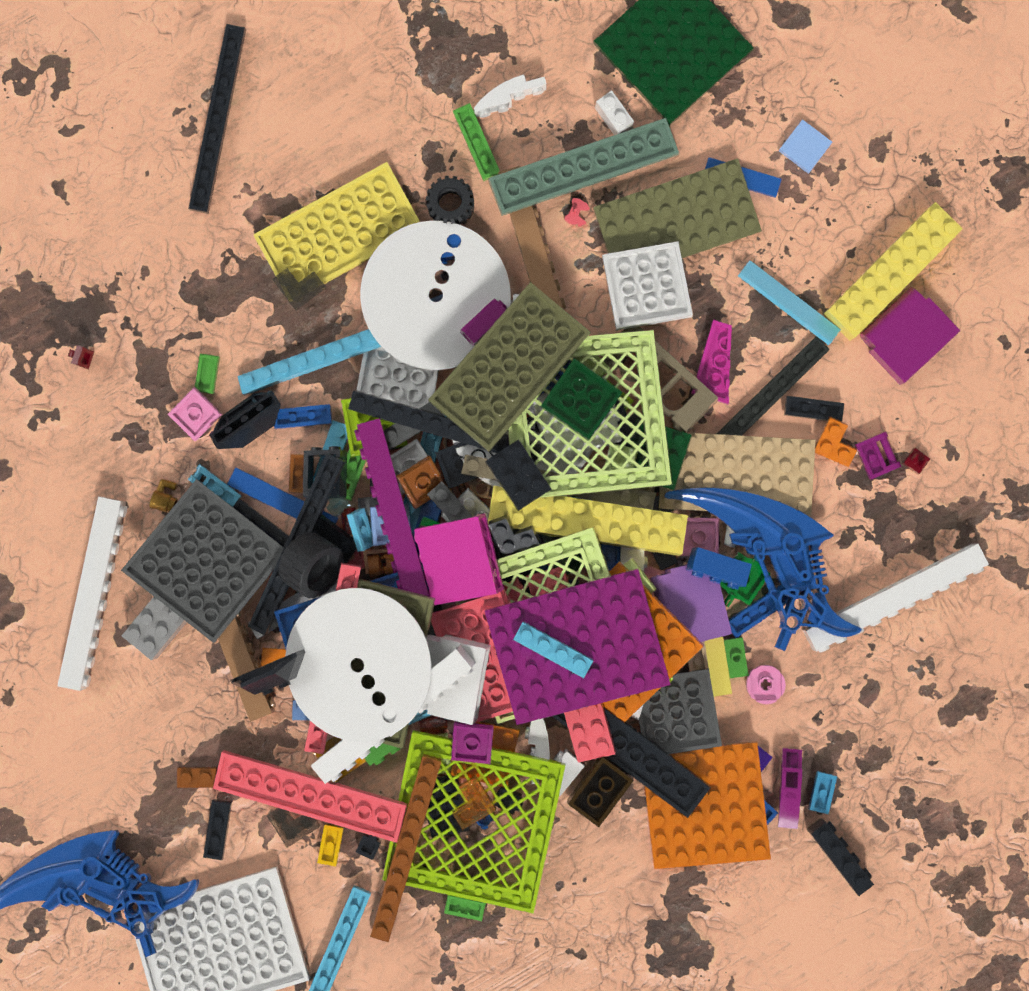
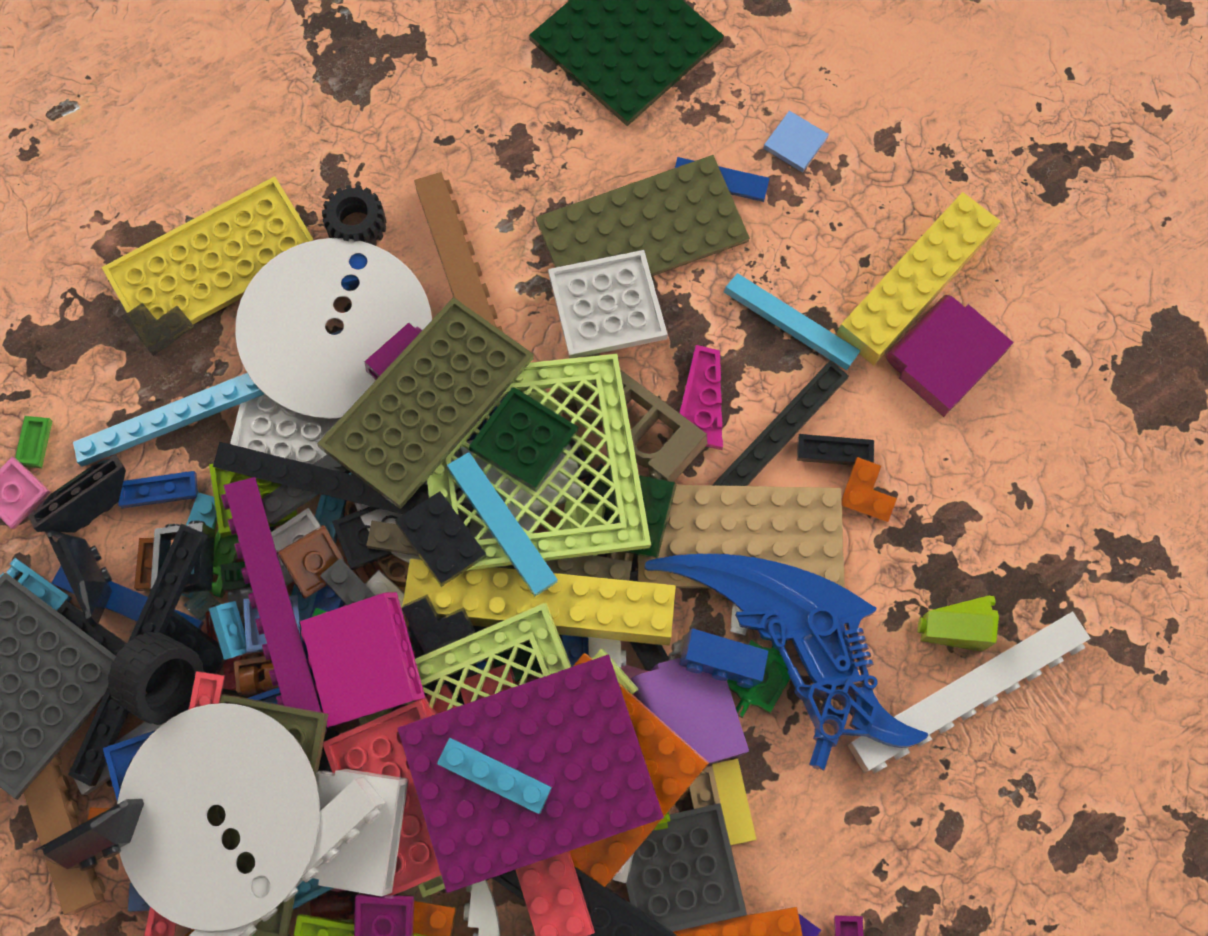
camera: 10 degrees left, 15 degrees down
black plate [188,24,246,214] -> none
bright green plate [453,103,500,182] -> none
white slope [474,75,546,118] -> none
sand green plate [488,118,679,216] -> none
coral piece [564,198,590,227] -> none
white brick [595,90,634,135] -> none
bright pink plate [680,518,719,556] -> none
bright green plate [724,637,749,678] -> none
blue tile [729,584,799,638] -> none
bright pink plate [746,665,786,704] -> none
magenta plate [854,431,901,480] -> none
dark red tile [902,448,931,475] -> none
none -> black wedge [45,530,112,627]
none -> dark green tile [220,562,250,592]
none -> medium azure tile [447,452,558,597]
none -> lime slope [918,596,999,652]

